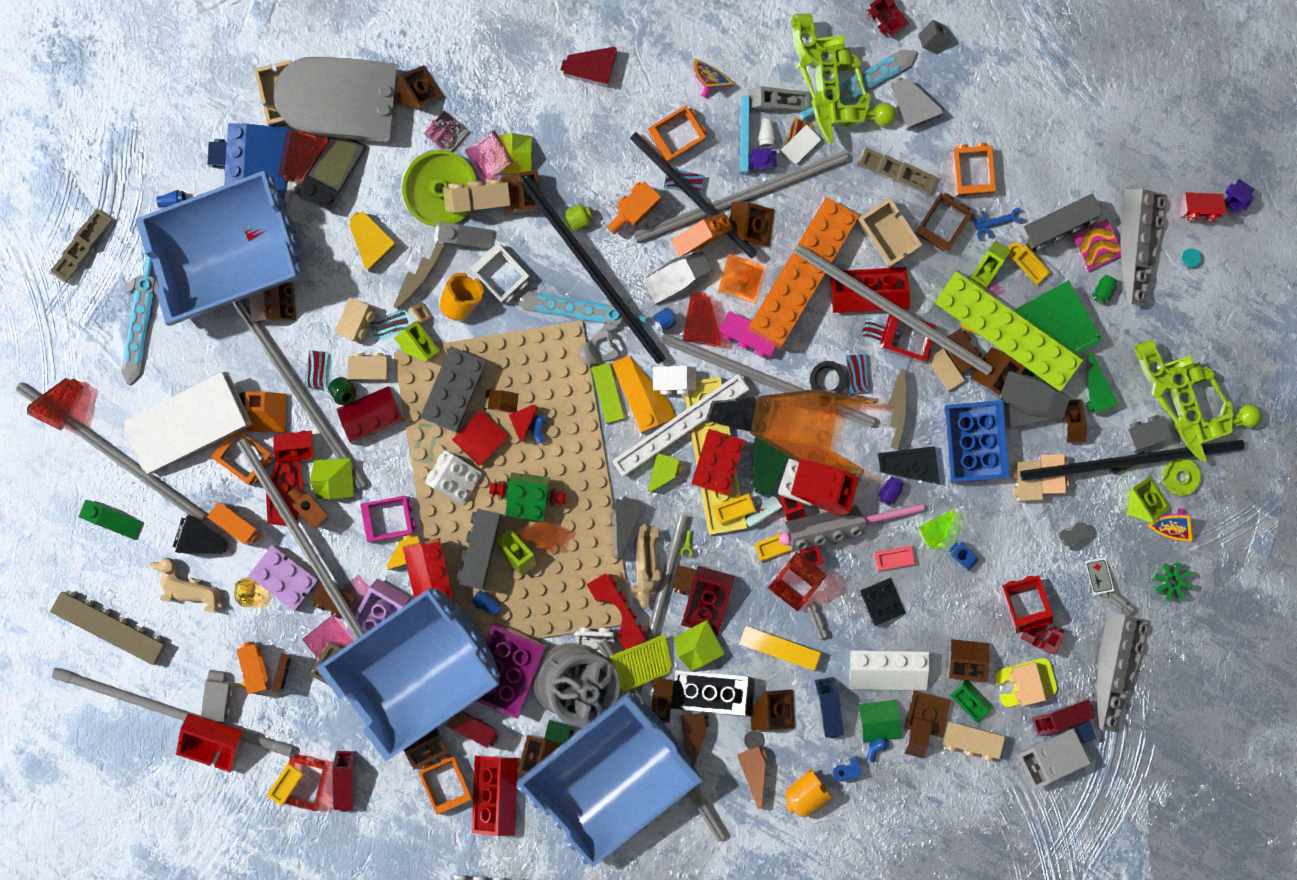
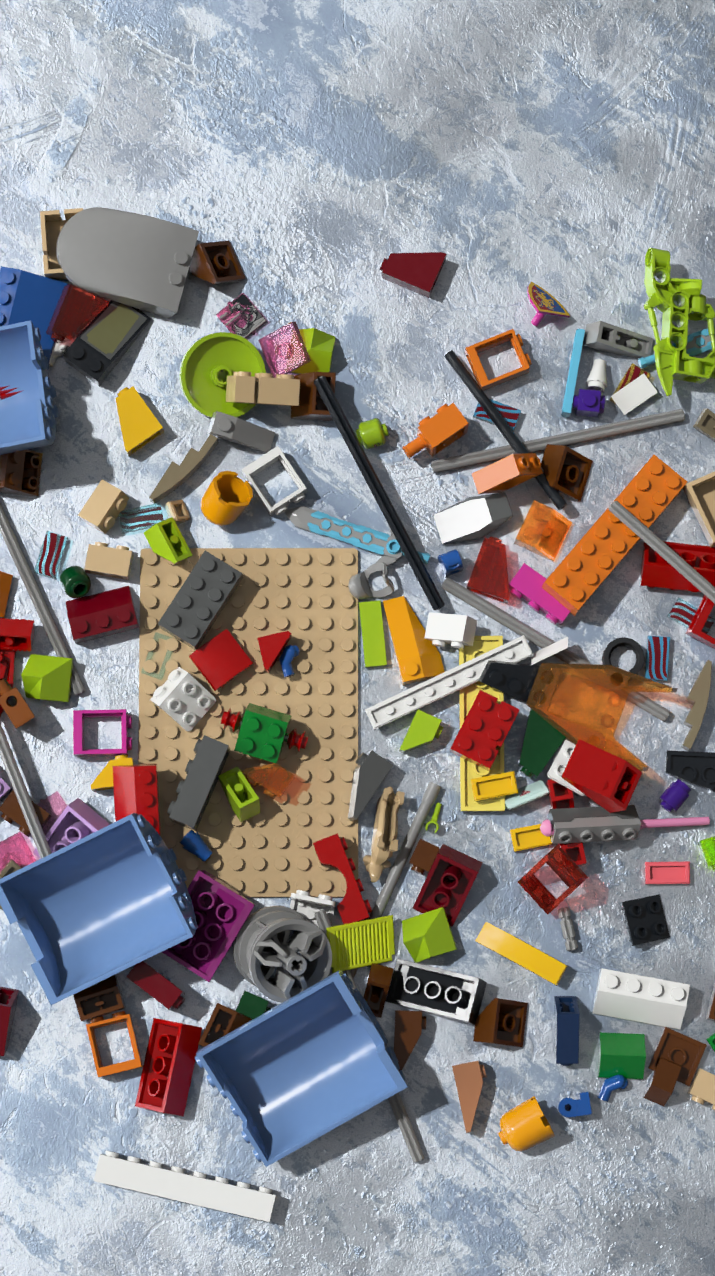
camera: 10 degrees right, 5 degrees down
reddish brown slope [484,390,519,412] -> none
dark grey piece [744,731,763,749] -> none
none -> white sticker [531,637,568,665]

